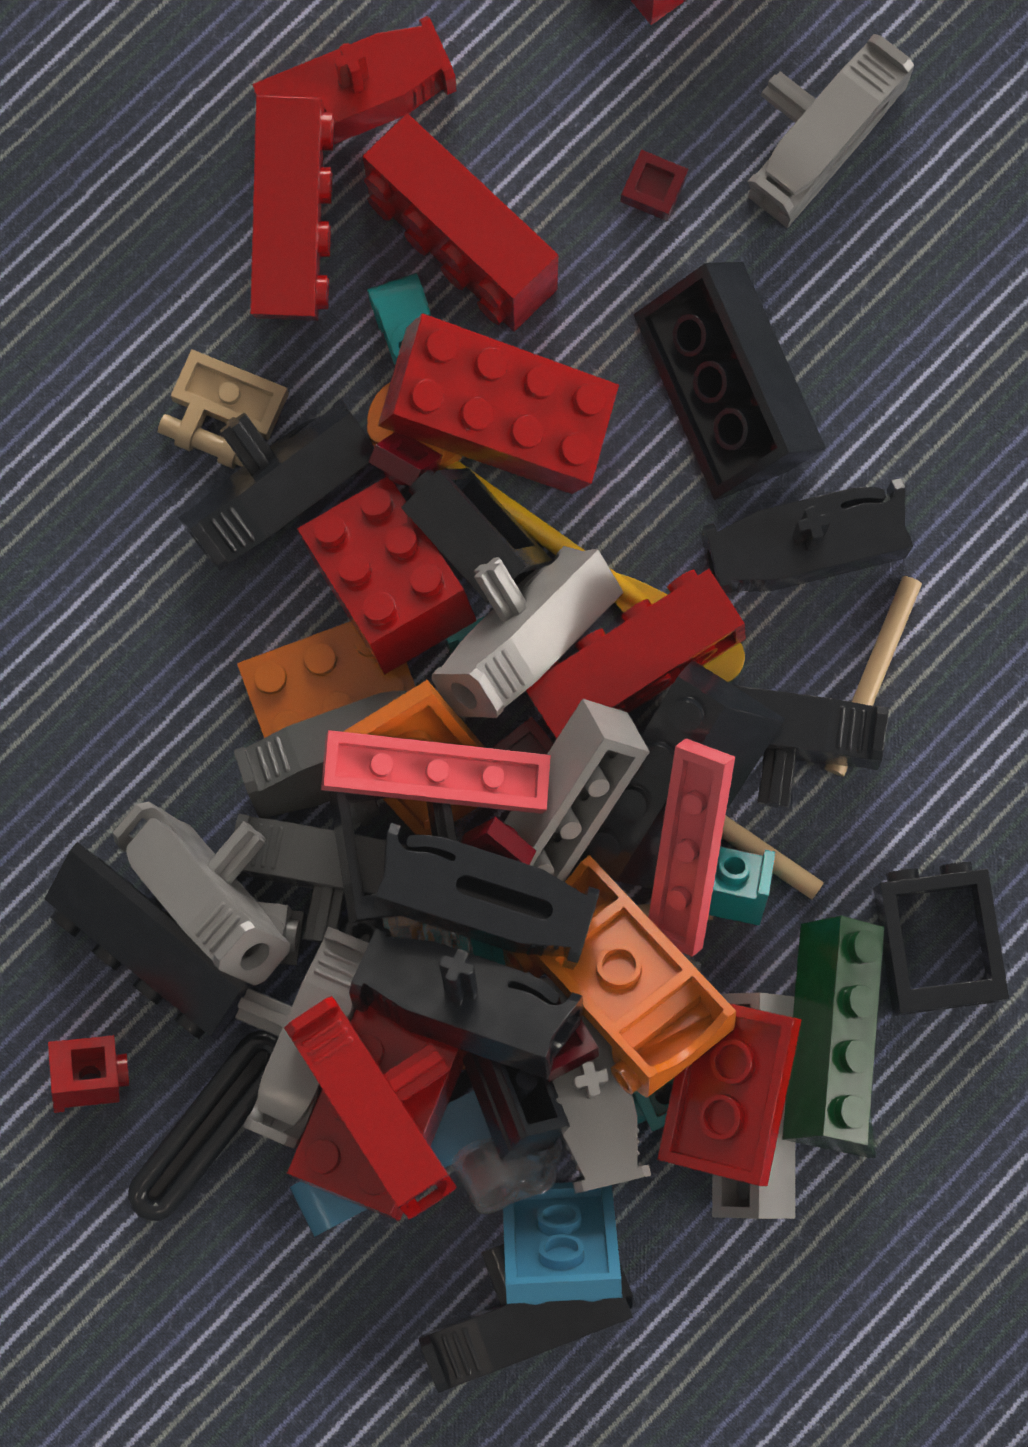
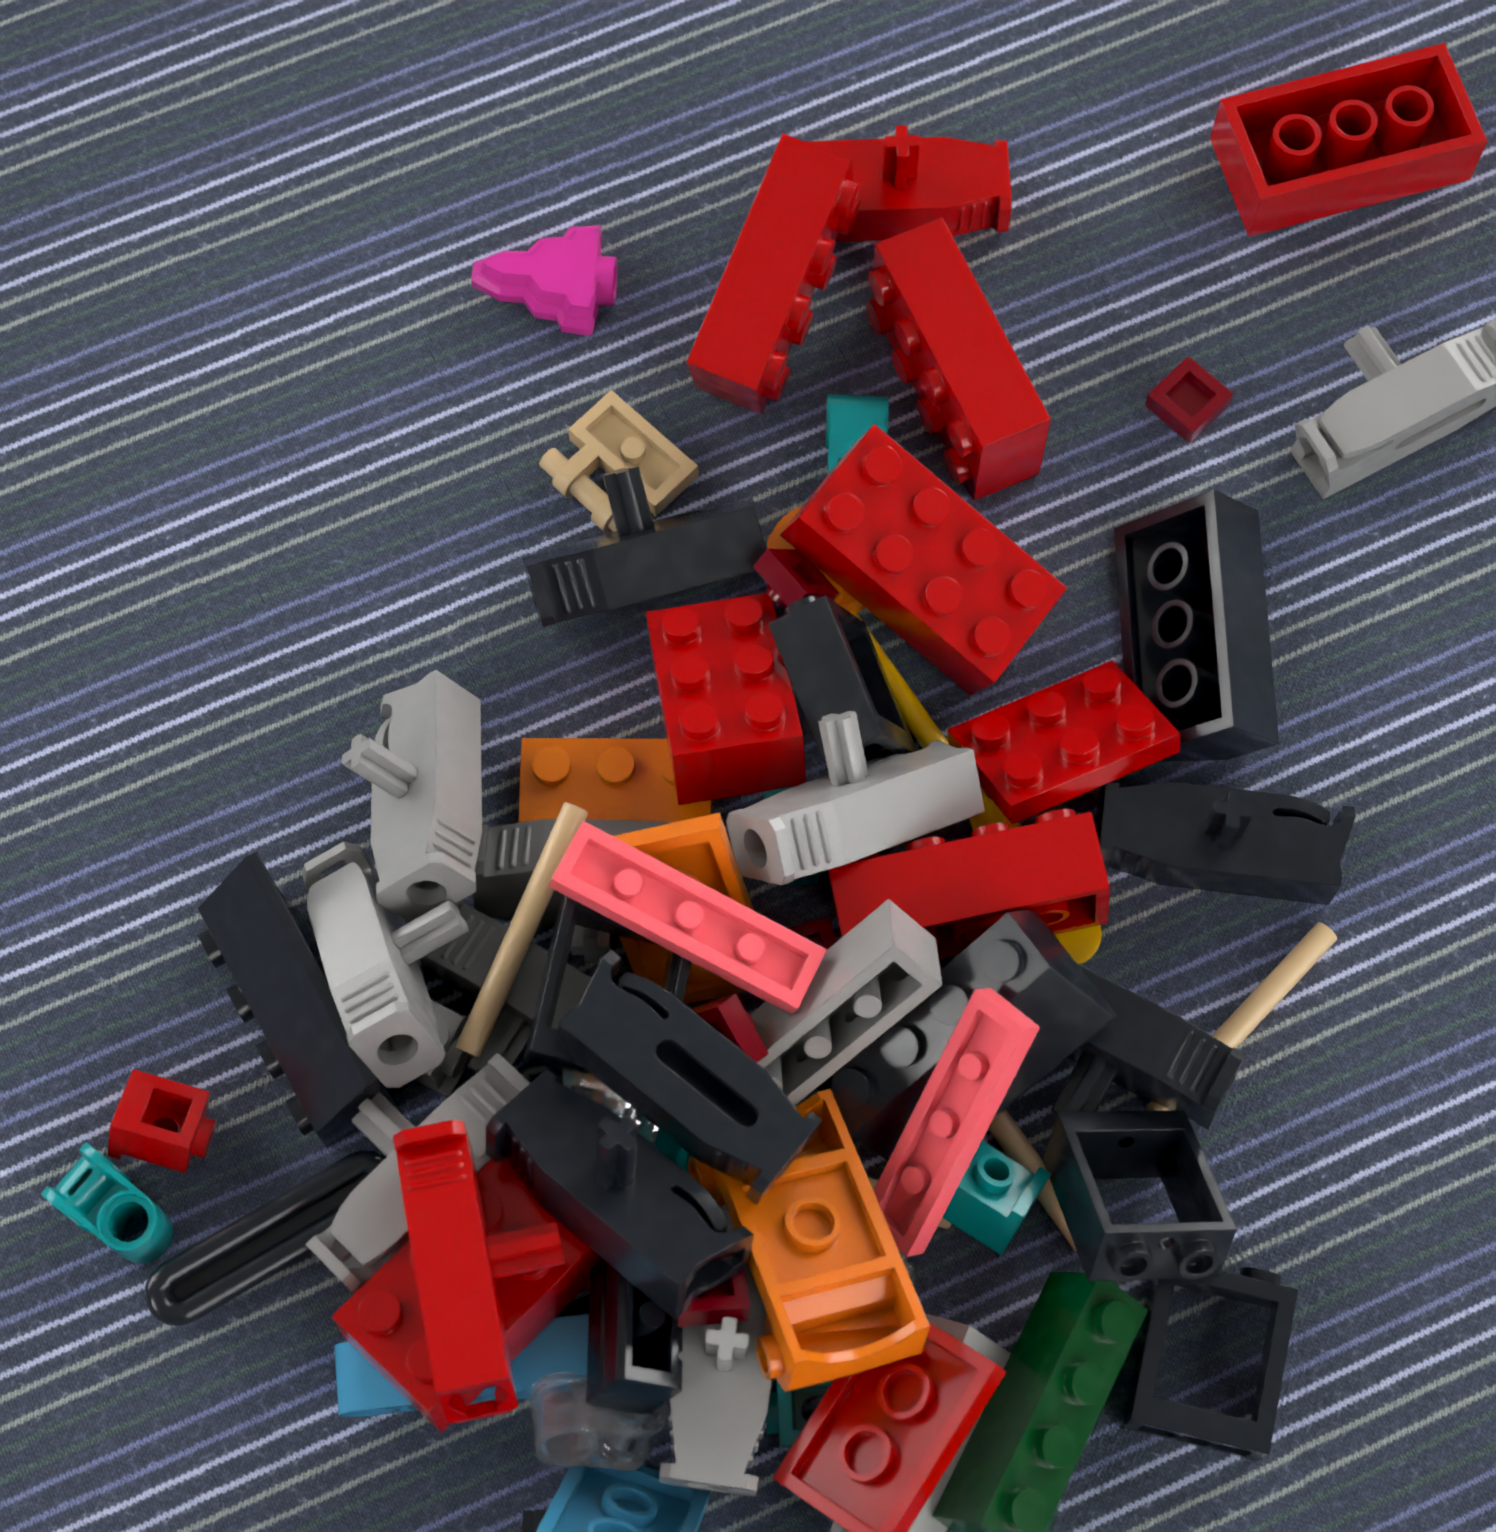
camera: 20 degrees right, 10 degrees down
none -> teal piece [40,1142,174,1264]
none -> light grey piece [342,670,482,922]
none -> tan bar [455,802,588,1059]
none -> dark pink rock [471,225,617,336]
none -> red plate [947,660,1180,825]
none -> black window [1043,1110,1237,1282]

